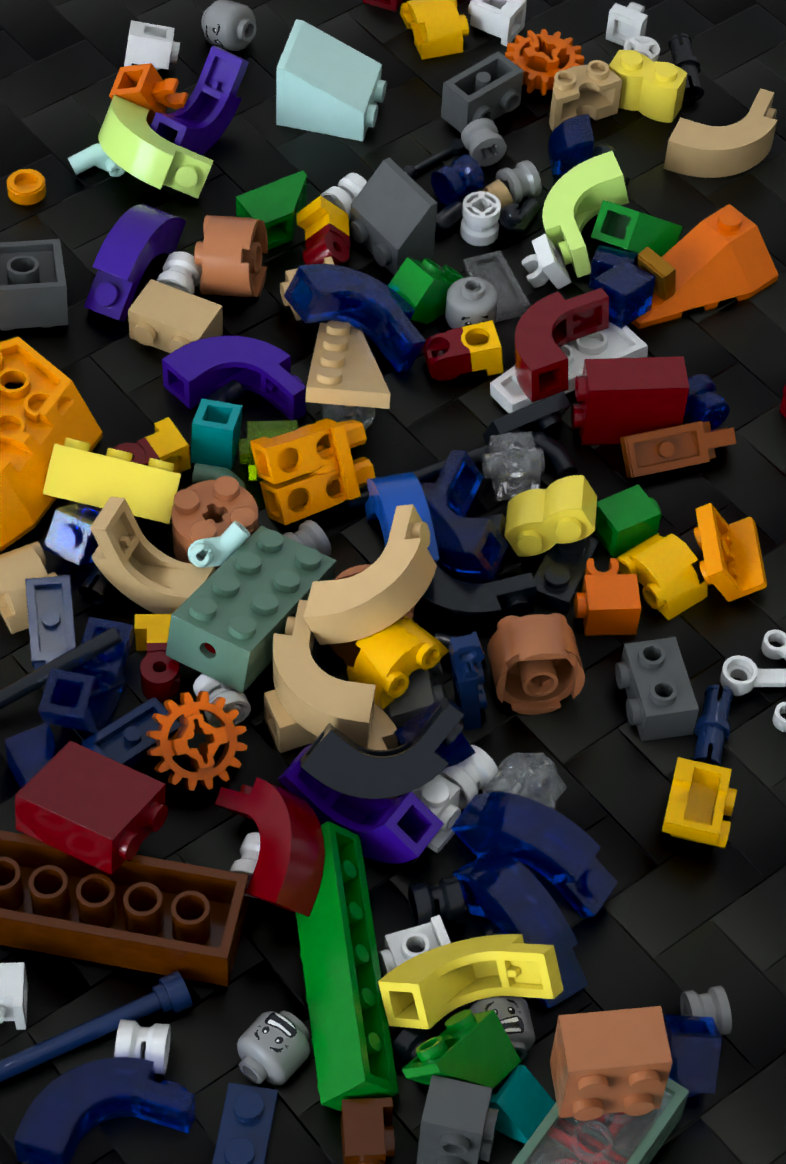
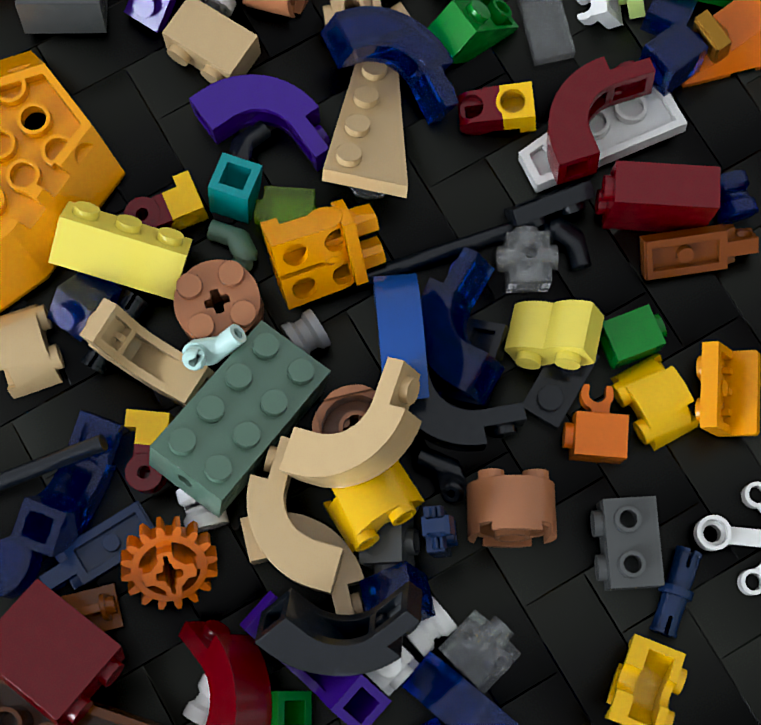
camera: 10 degrees right, 25 degrees up
dark blue hinge [25,575,76,700] -> none
light grey head [445,277,498,329] -> none

